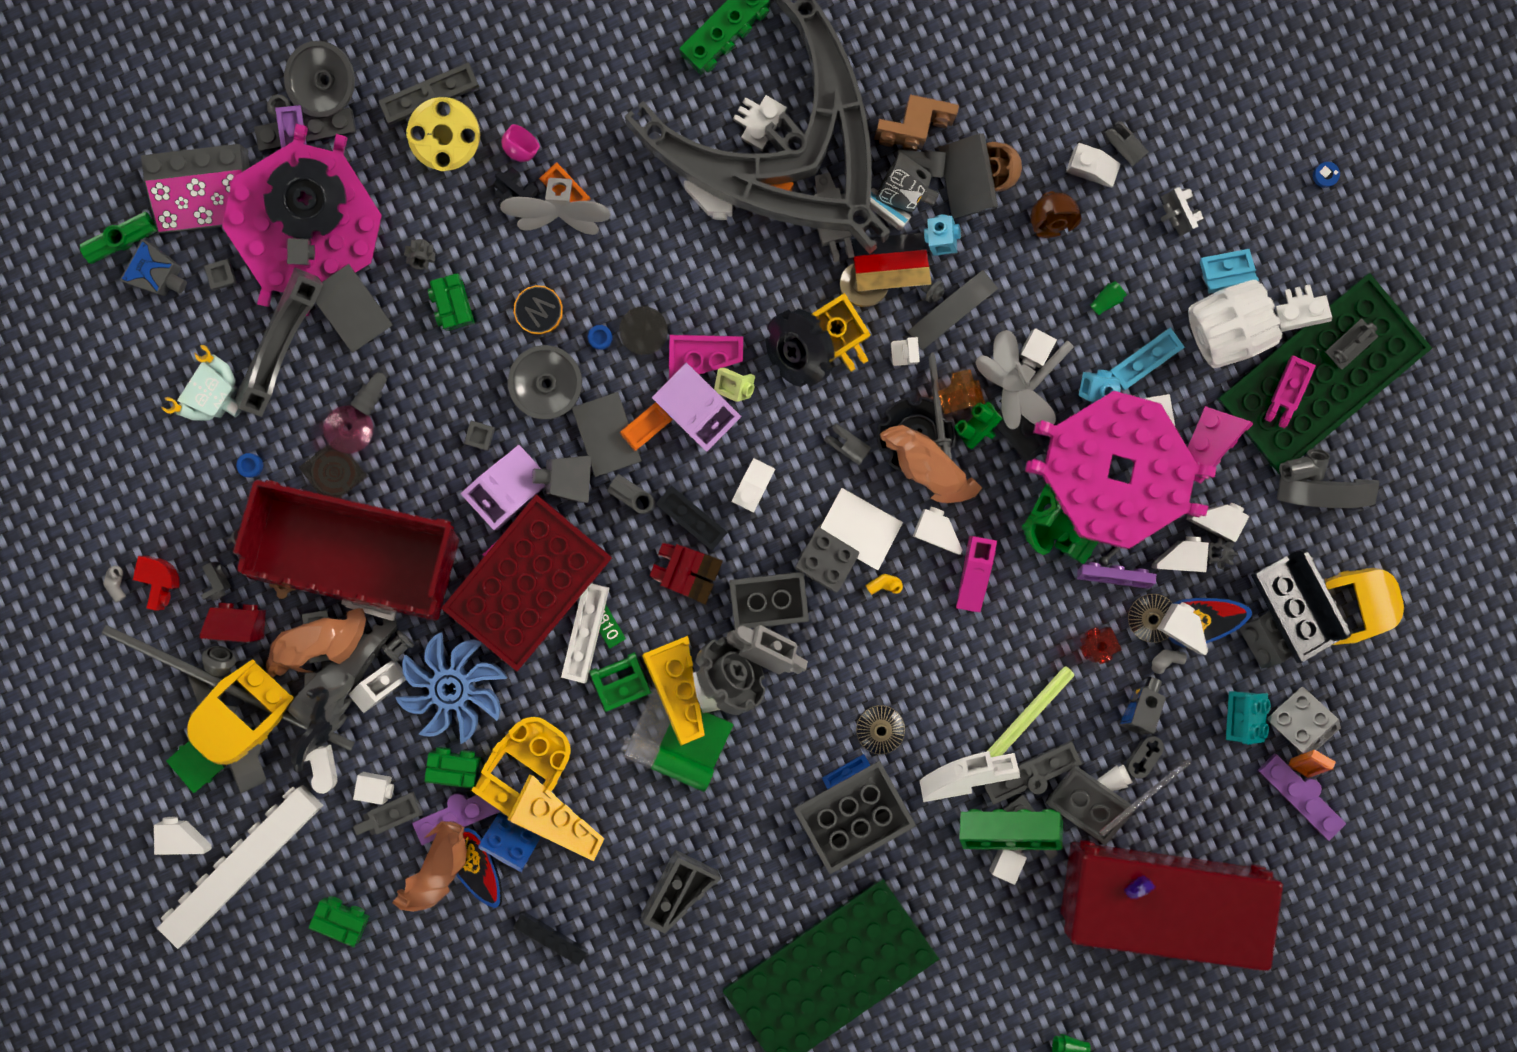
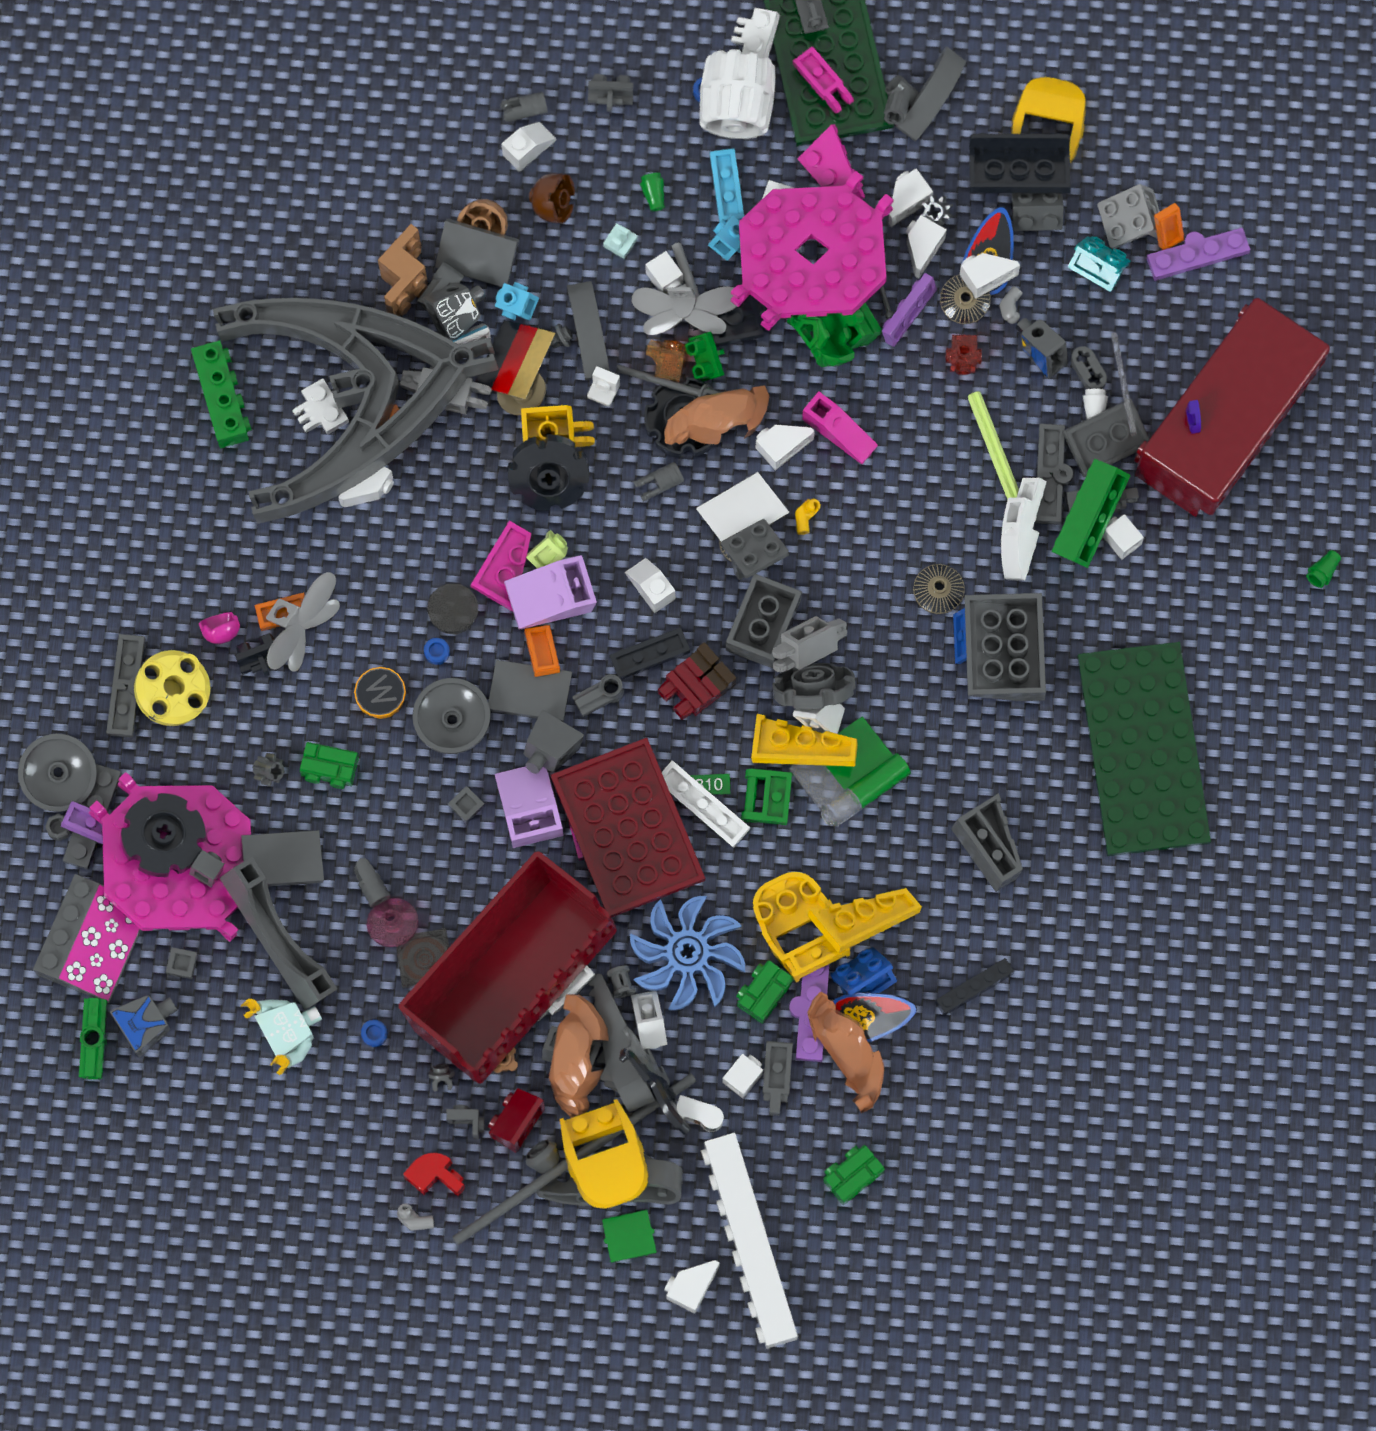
camera: 65 degrees left, 15 degrees down
medium azure plate [1200,249,1259,294] -> none
none -> light aqua tile [603,223,638,259]

